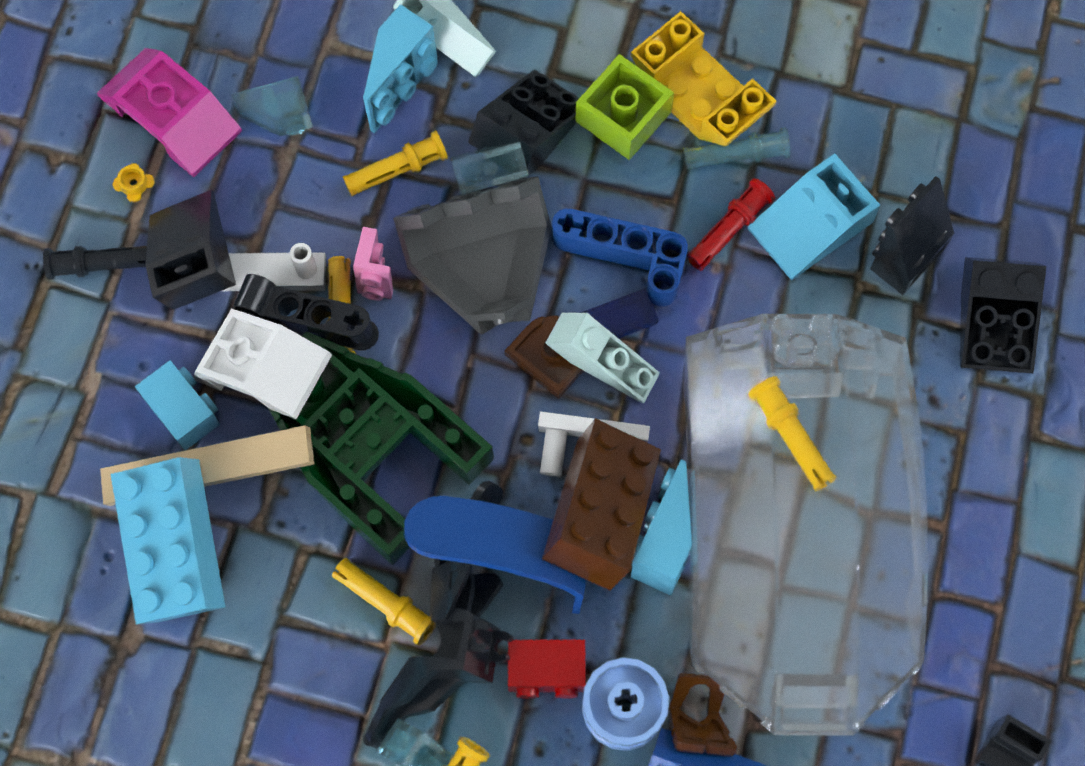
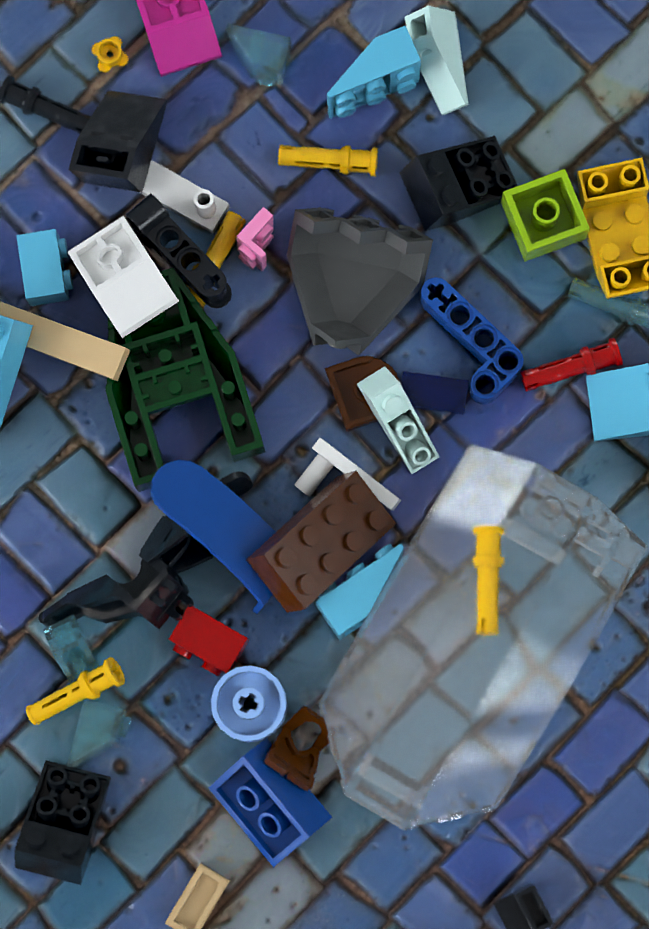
camera: 35 degrees right, 10 degrees up
yellow pin [332,558,436,646] -> none
clear light blue slope [449,141,529,195] -> none

